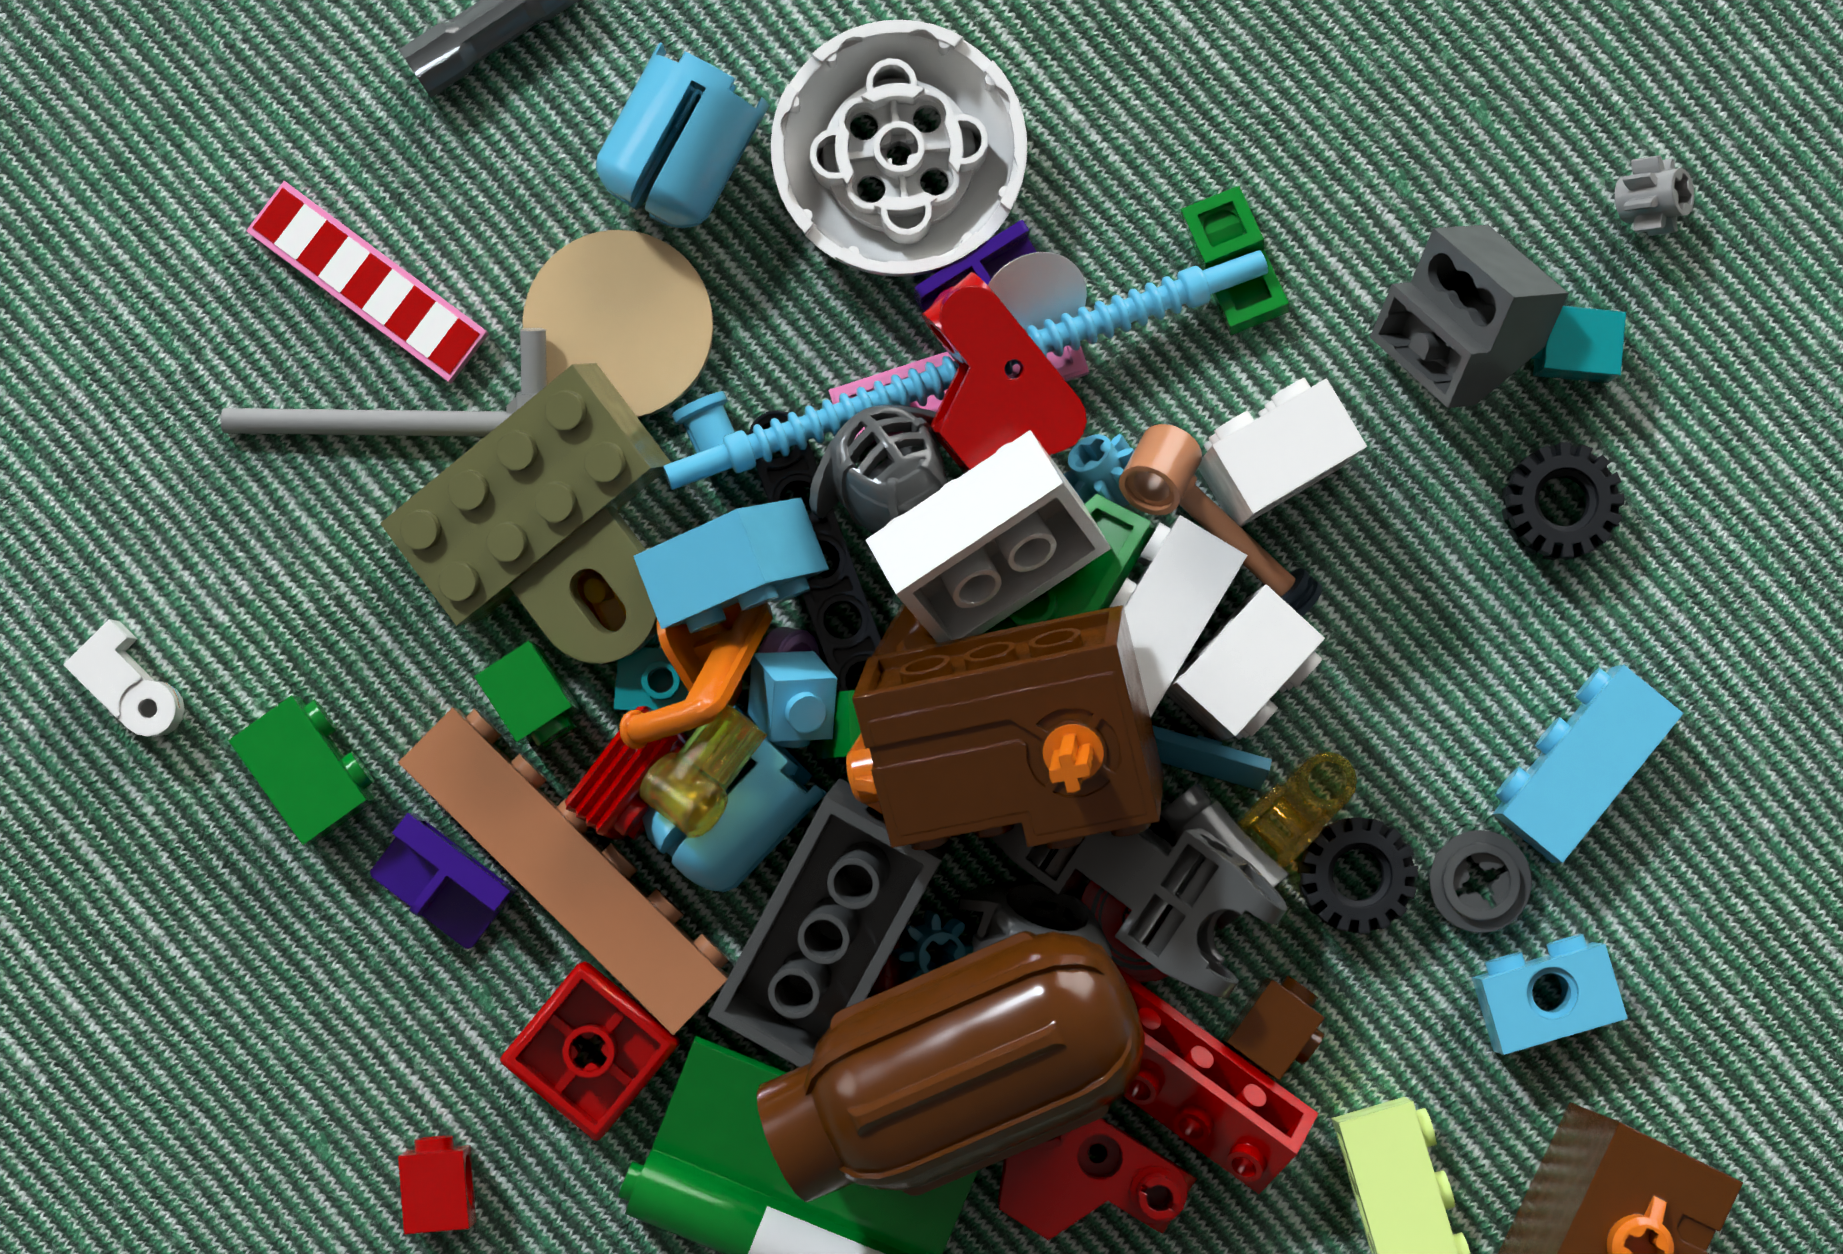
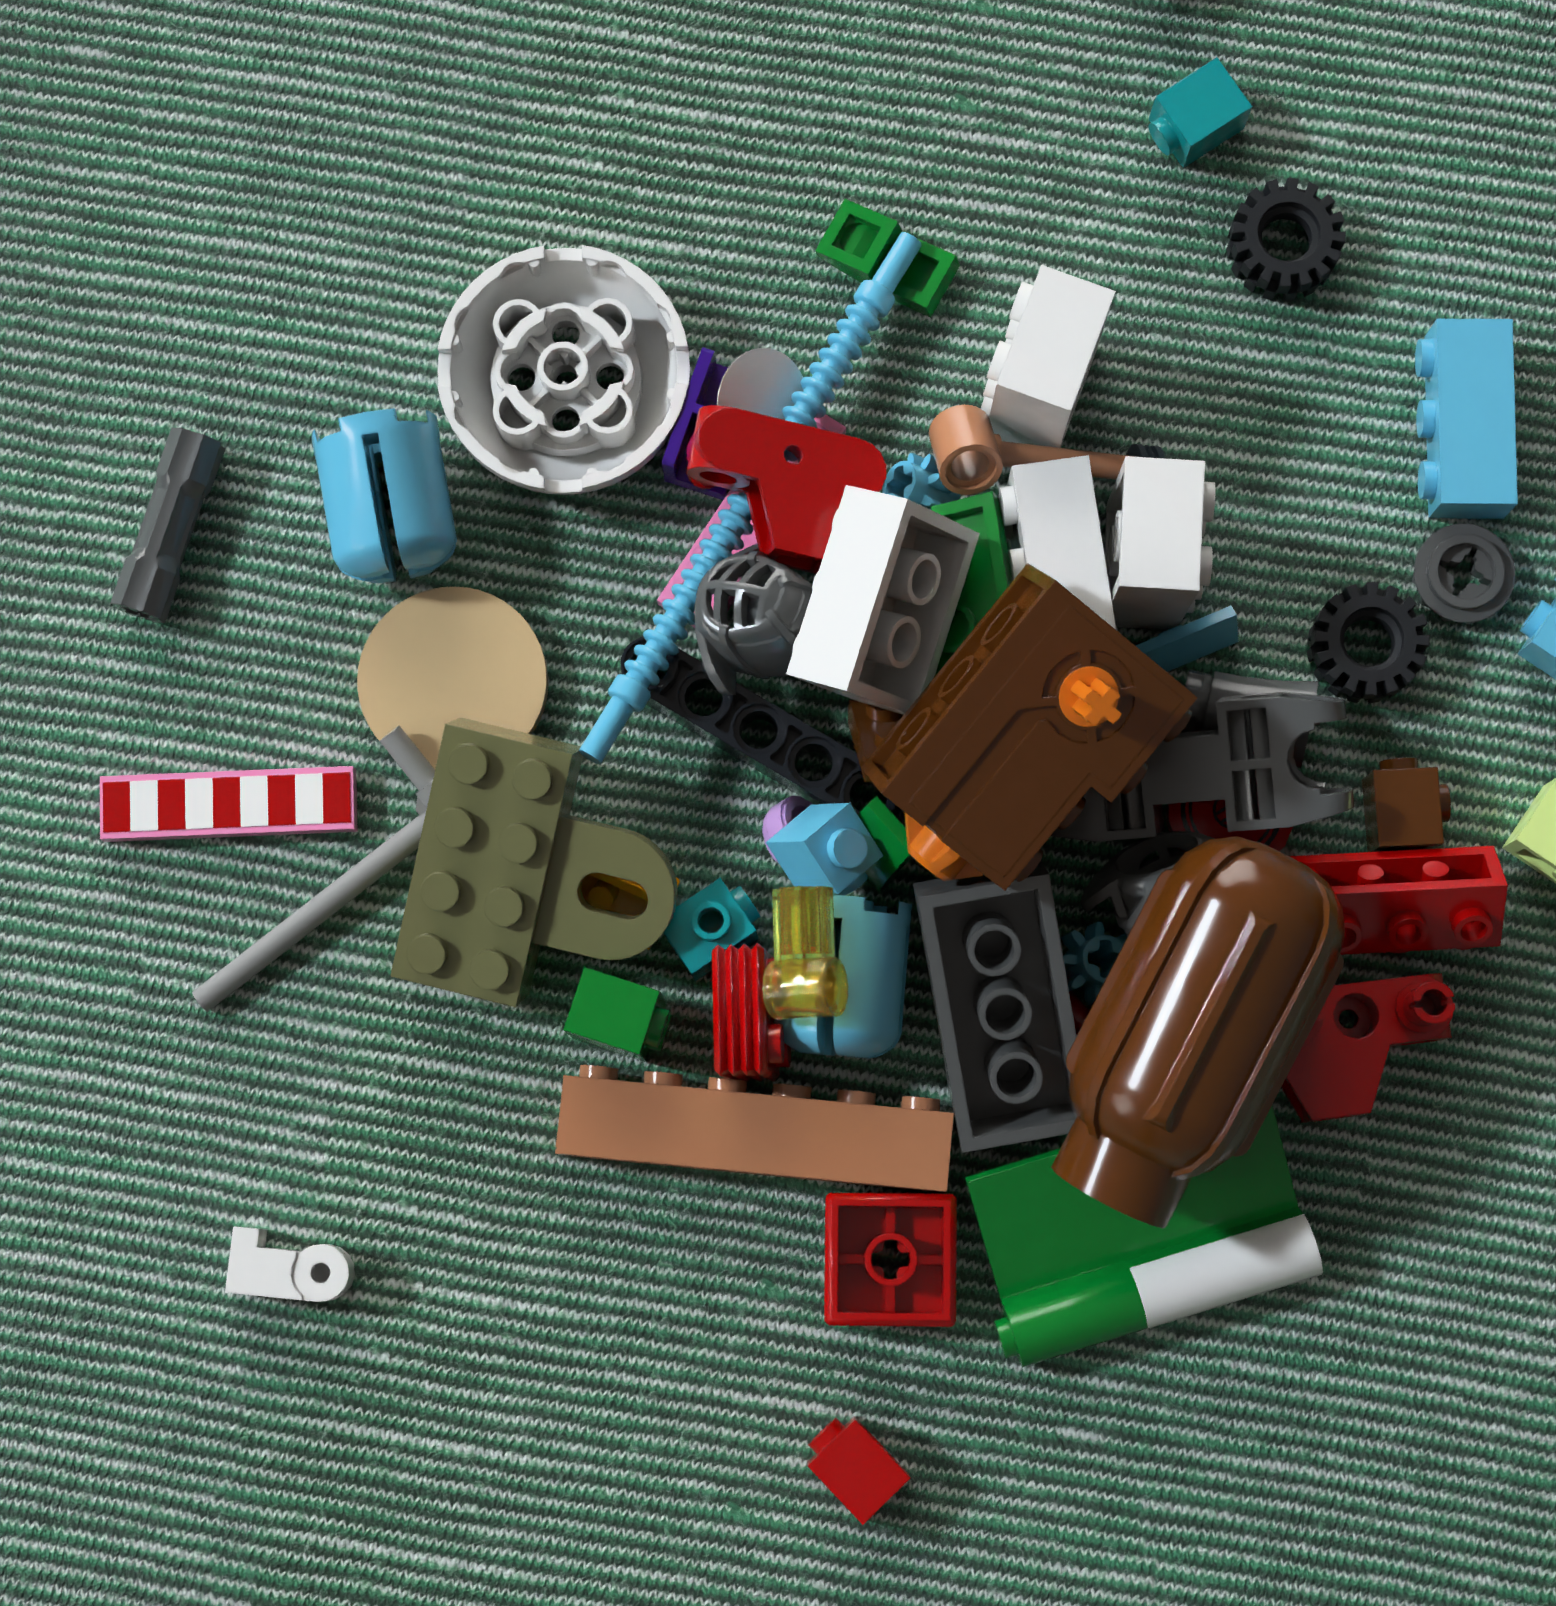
camera: 30 degrees left, 5 degrees down
green brick [228,695,375,845] -> none
dark purple panel [370,813,517,949] -> none
orange piece [619,602,773,749] -> none
medium azure brick [633,497,829,634] -> none
medium azure bush [672,391,735,454] -> none
clear yellow piece [1237,751,1357,868] -> none
dark grey piece [1370,224,1569,408] -> none

